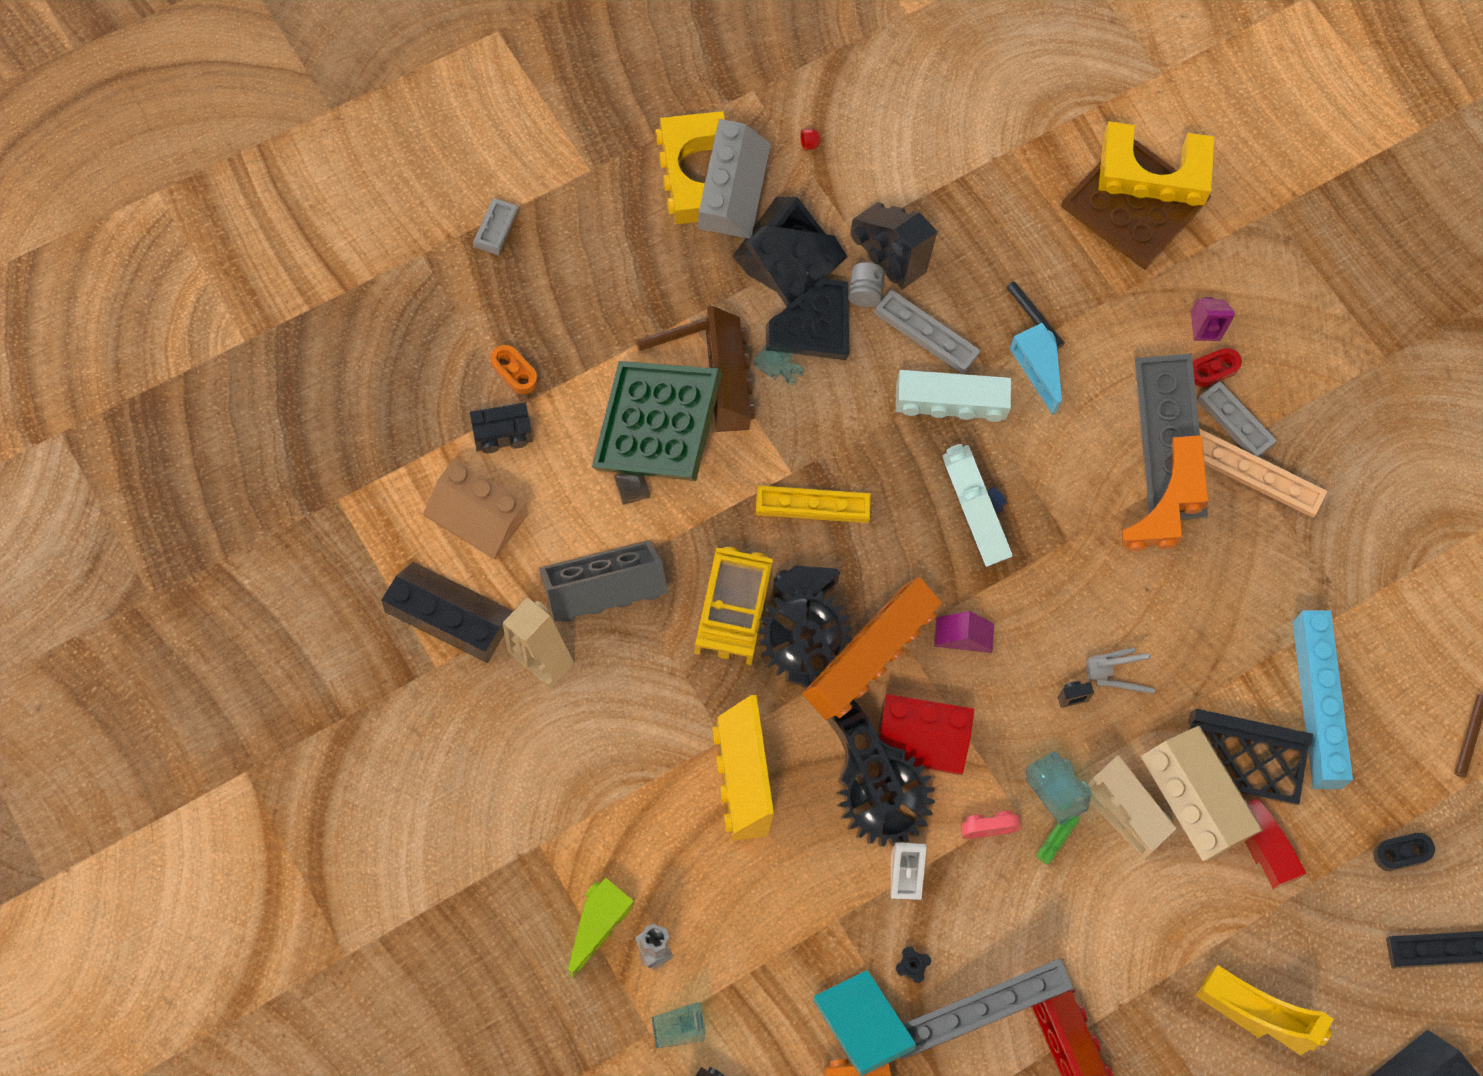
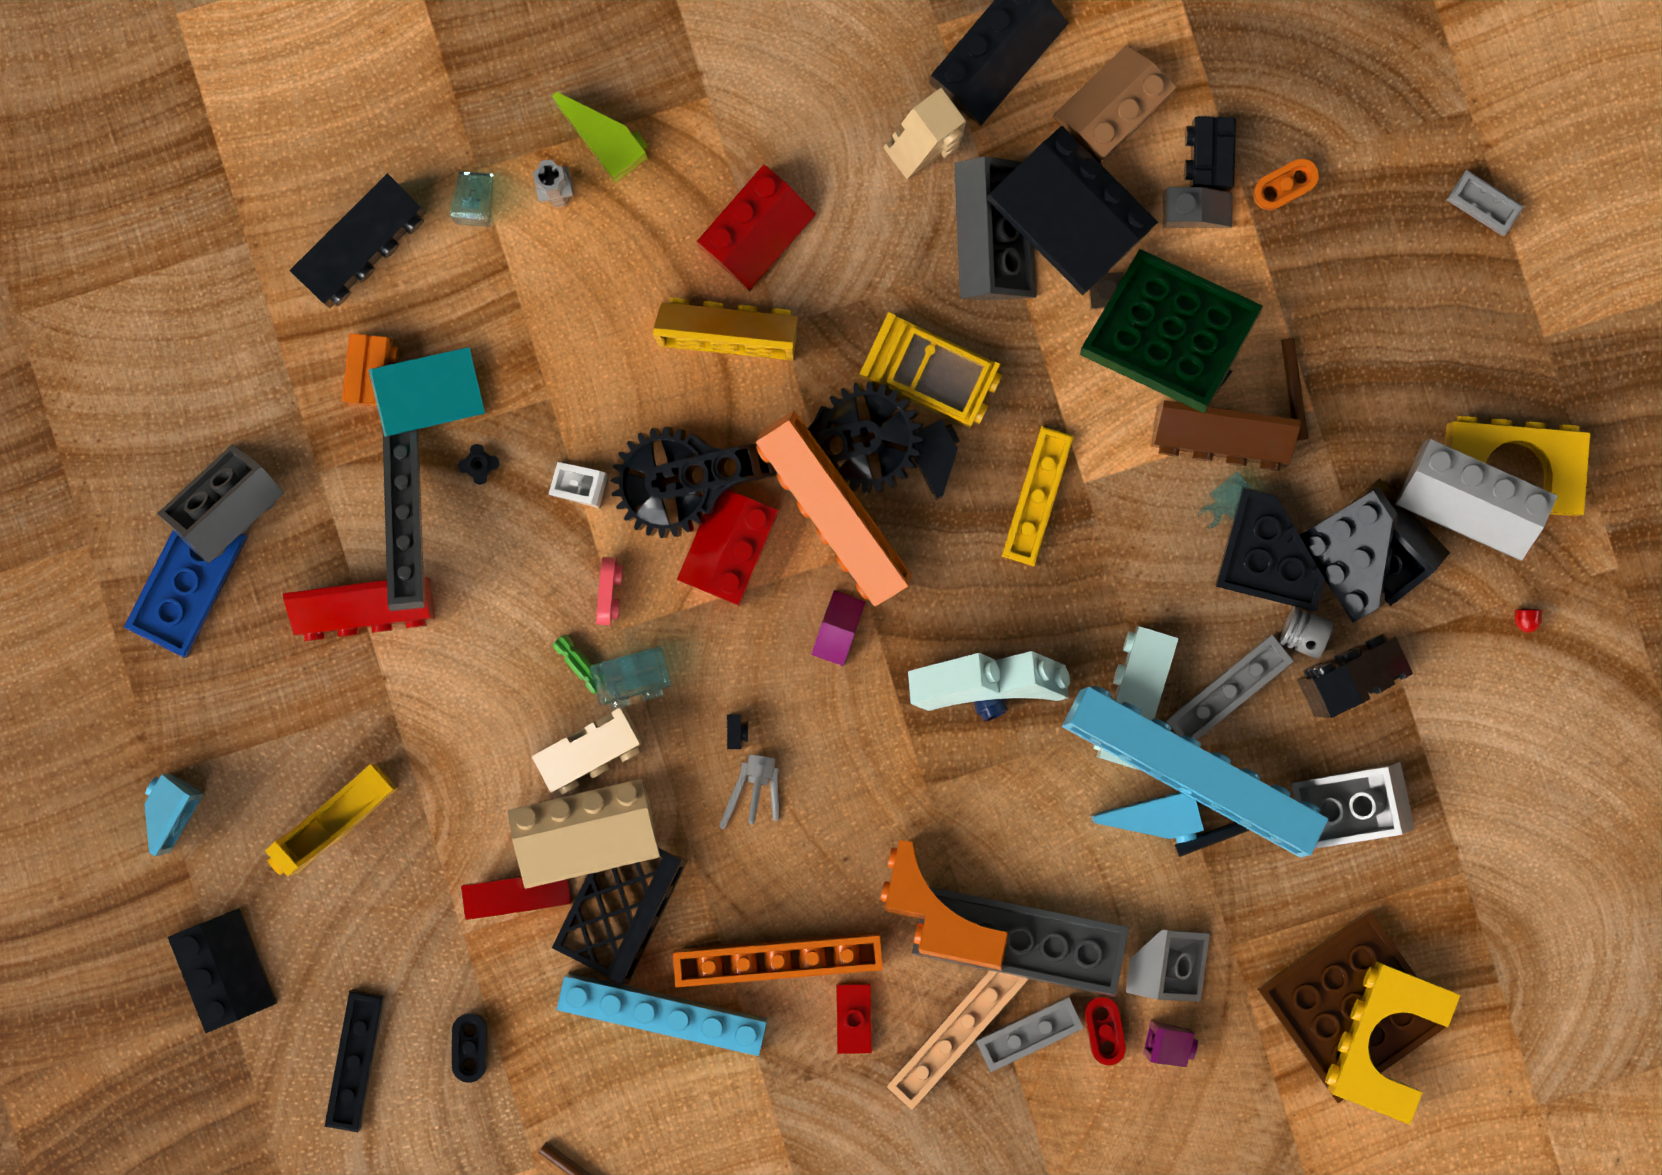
camera: 110 degrees right, 20 degrees up
none -> orange brick [673,932,883,988]
none -> red slope [697,164,816,291]
none -> red plate [836,983,872,1054]
none -> black slope [986,126,1158,296]
none -> medium azure brick [1062,686,1329,857]
none -> light grey slope [1126,930,1210,1002]
none -> dark grey slope [1163,187,1232,228]
none -> light grey slope [1291,762,1415,849]

